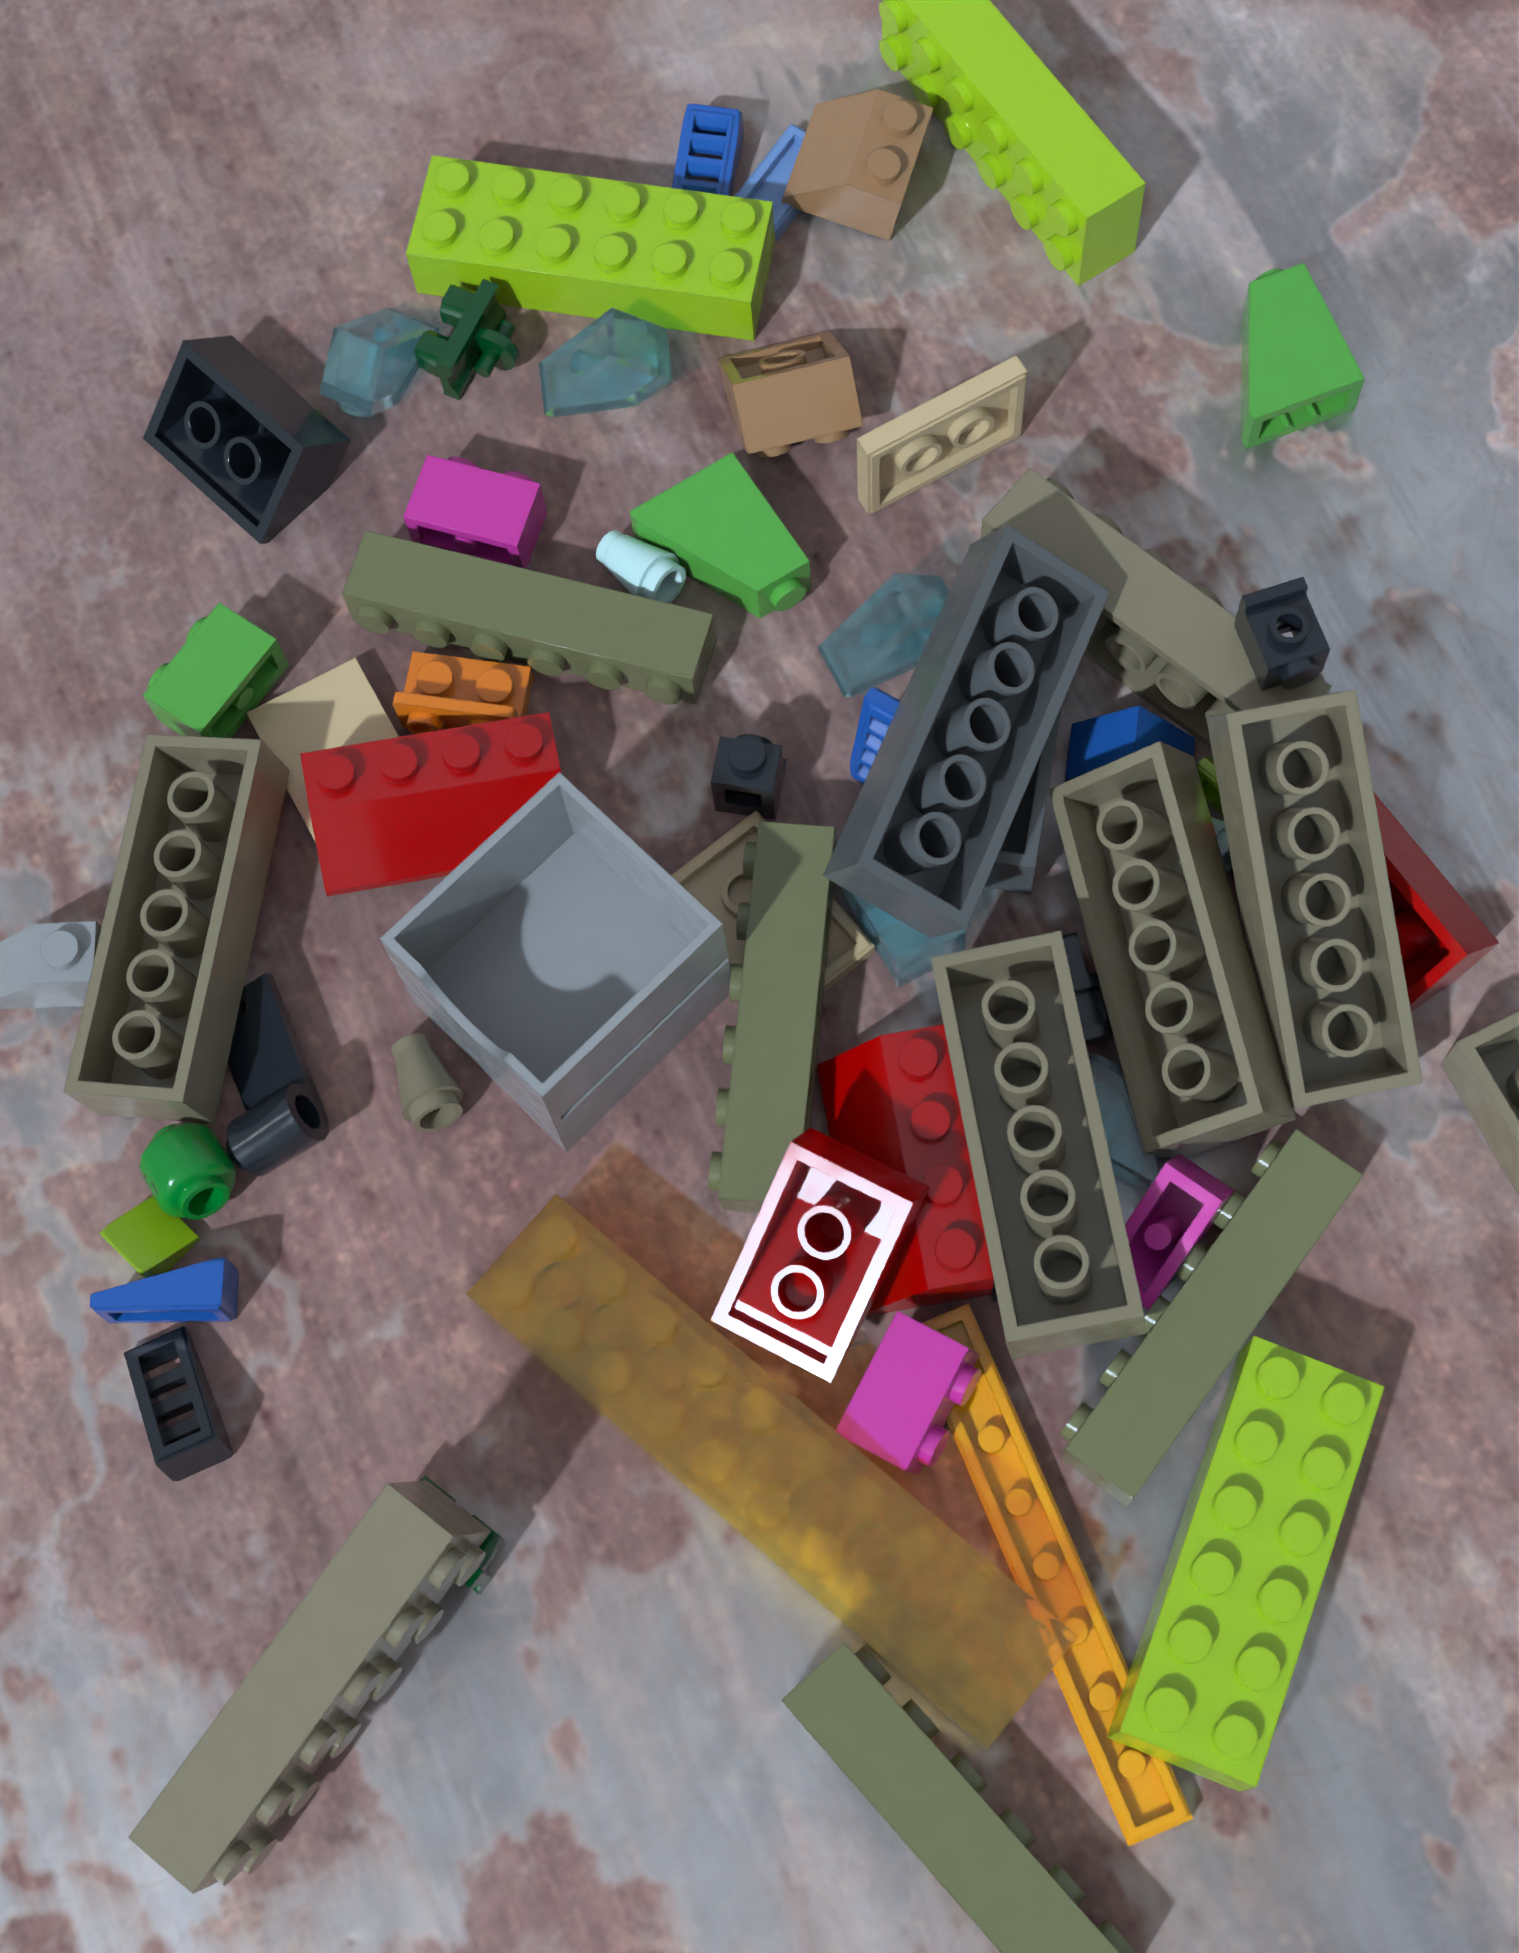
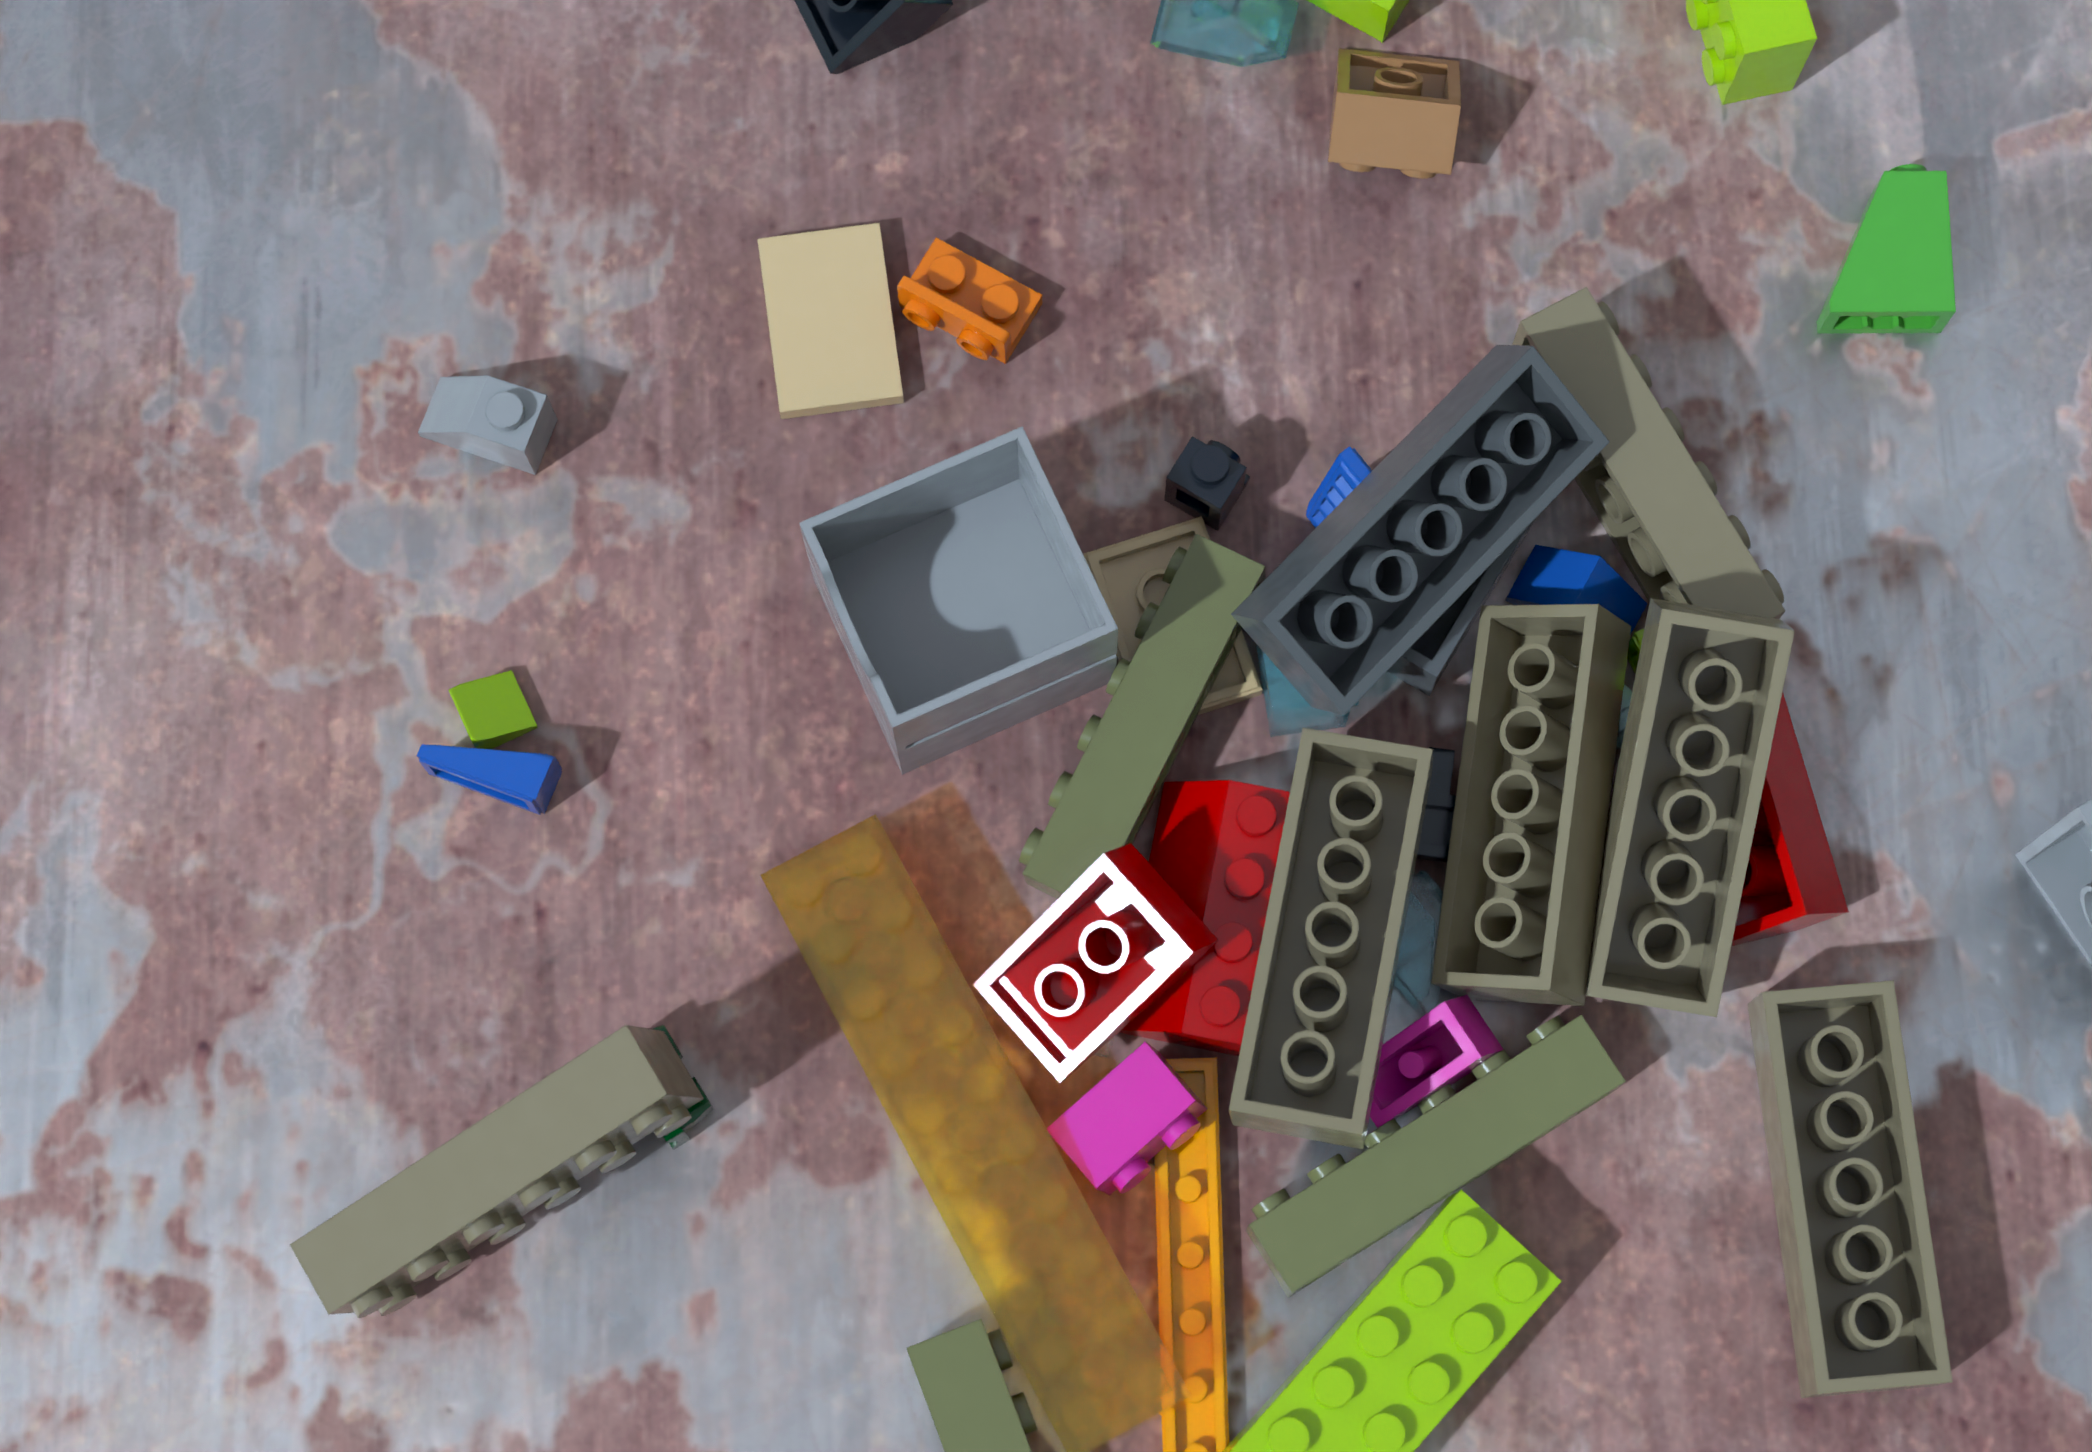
camera: 15 degrees right, 5 degrees up
dark tan brick [63,734,290,1124] -> none
black slope [124,1326,233,1481] -> none
green head [139,1123,237,1220] -> none
bright green brick [143,602,289,738] -> none
black door [226,973,329,1176] -> none
red slope [300,712,561,897] -> none
olive brick [342,530,717,705] -> none
dark tan cone [391,1033,464,1132] -> none
dark pink brick [403,455,547,569] -> none
light aqua cone [596,530,686,603] -> none
bright green slope [629,452,811,619] -> none
clear light blue slope [818,573,949,697] -> none
tan tile [857,355,1027,514] -> none
black brick [1234,577,1330,691] -> none

